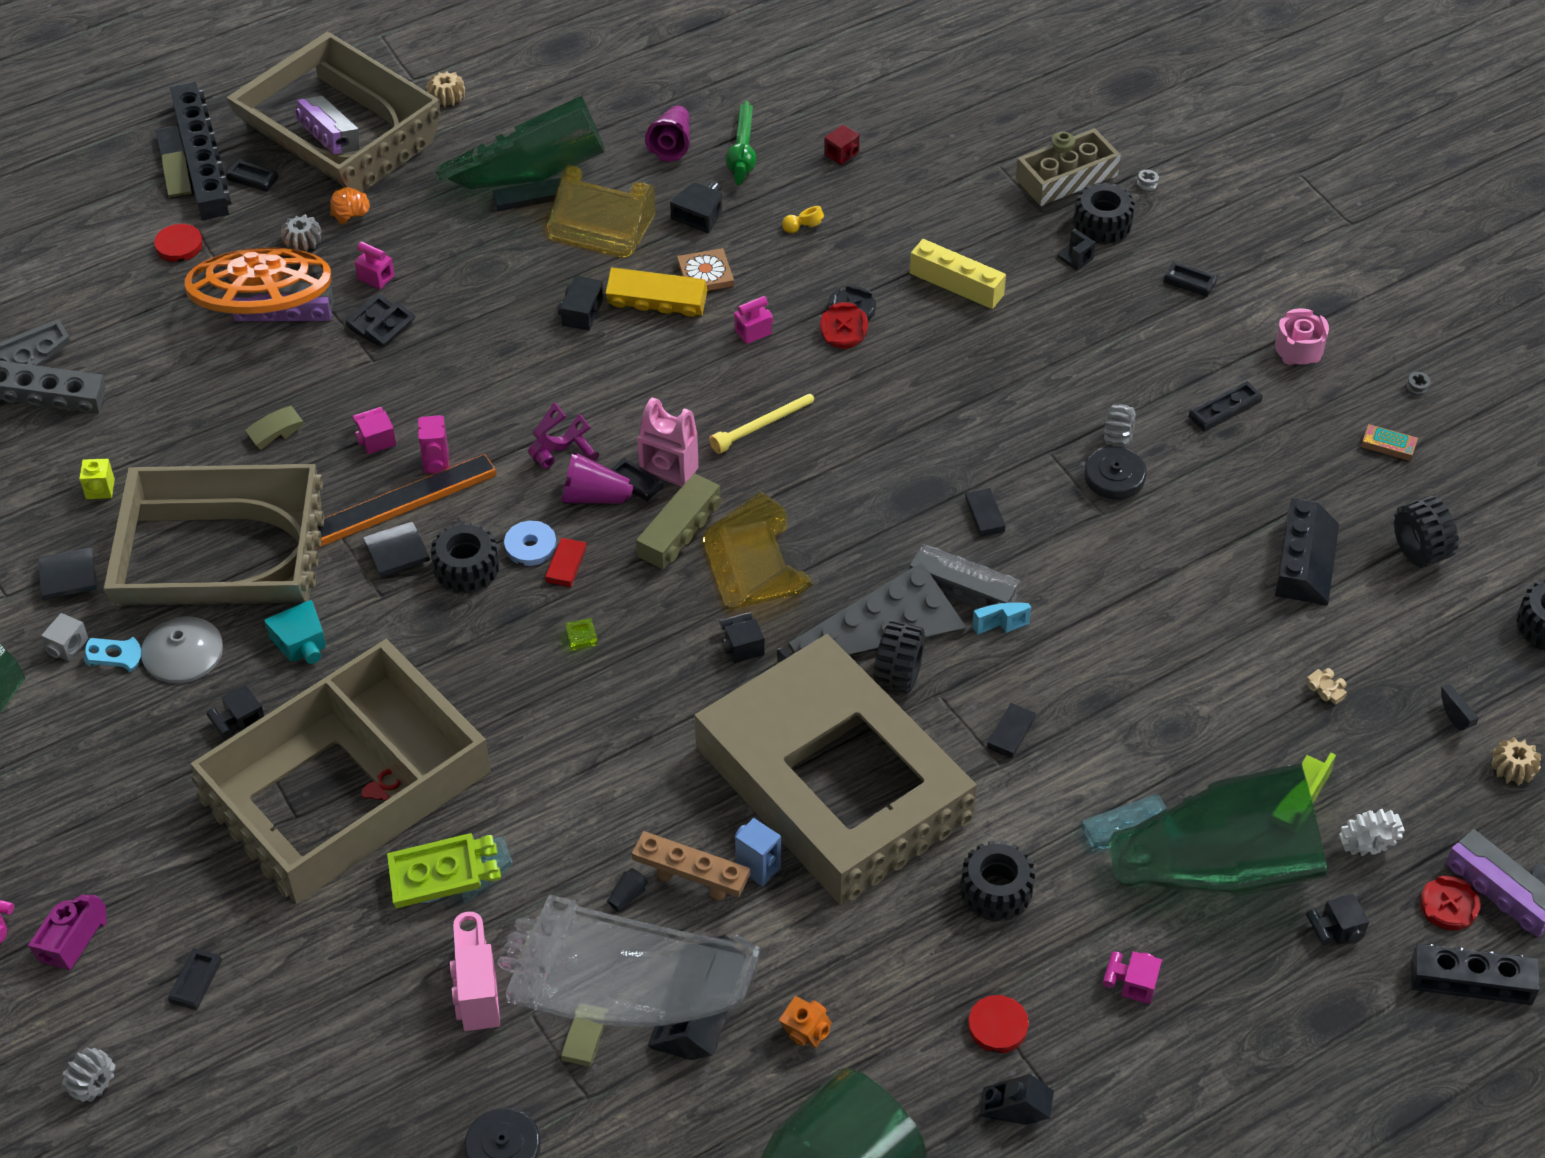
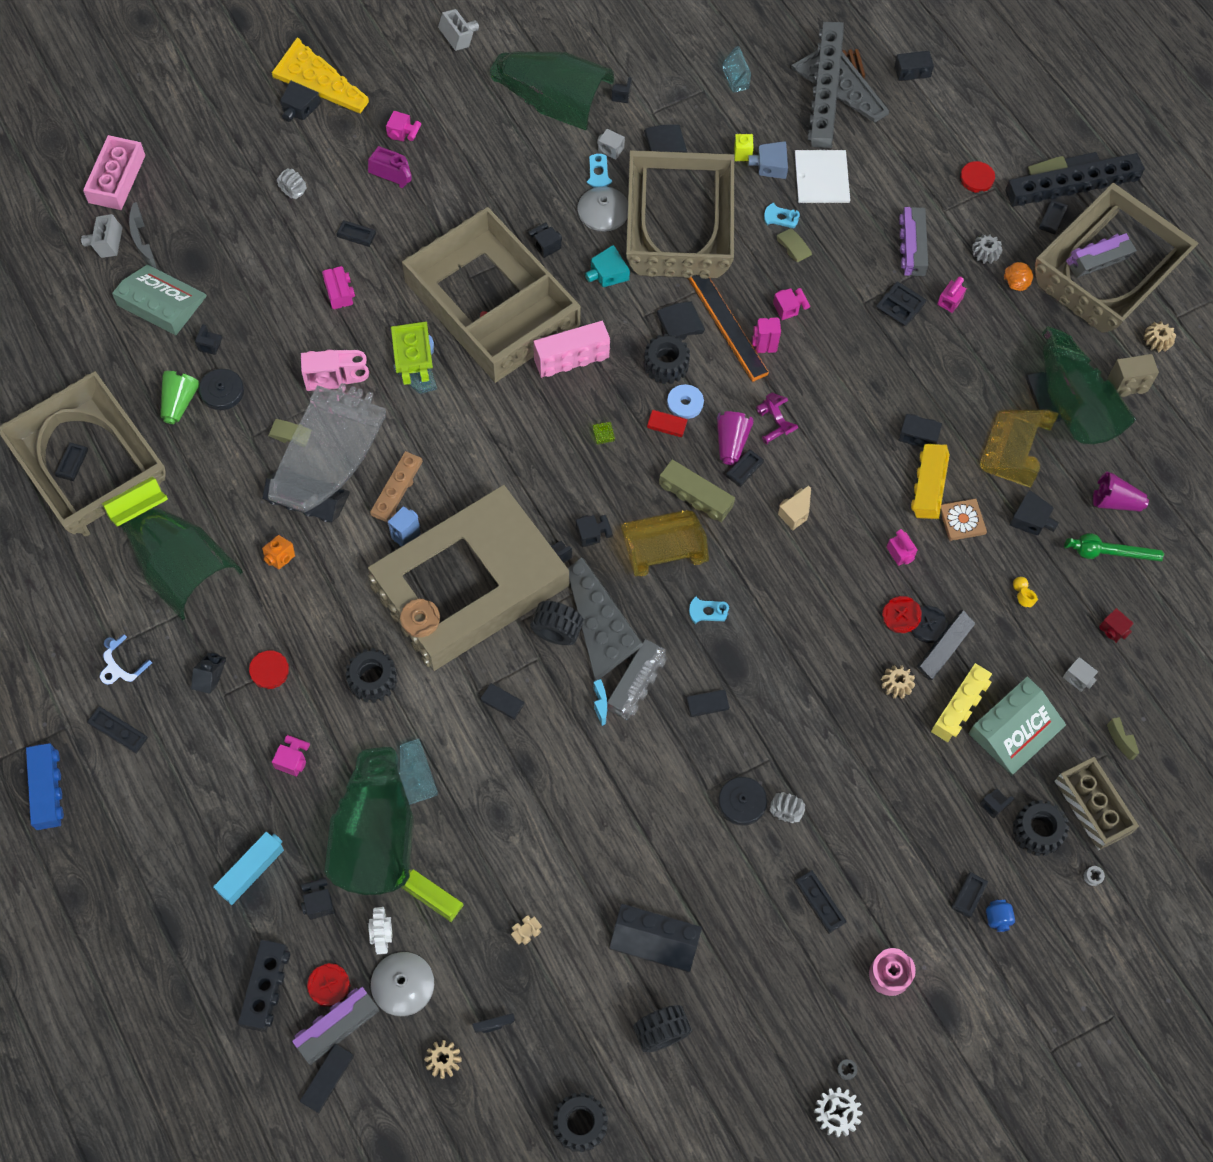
camera: 90 degrees right, 15 degrees up
orange dish [184,247,332,314] -> none
black cone [606,868,648,912] -> none
bright pink brick [637,397,699,487] -> none
light yellow piece [710,394,814,454] -> none
olive plate [1052,132,1075,153] -> none
nougat tile [1361,424,1418,461] -> none
none -> medium azure brick [214,832,284,905]
none -> dark pink brick [322,266,355,309]
none -> light grey dish [371,952,434,1016]
none -> medium nougat tile [400,599,440,638]
none -> bright pink brick [533,320,610,378]
none -> medium azure piece [689,596,729,624]
none -> sand blue torso [748,142,788,179]
none -> medium azure piece [764,203,800,228]
none -> tan slope [778,486,811,530]
none -> white piece [795,150,850,203]
none -> white gear [814,1087,862,1137]
none -> tan gear [881,665,915,699]
none -> tile [916,610,976,680]
none -> sand green slope [968,676,1066,776]
none -> blue head [986,900,1015,932]
none -> light grey brick [1063,657,1098,692]
none -> dark tan brick [1107,354,1159,397]
none -> olive slope [1107,717,1139,760]

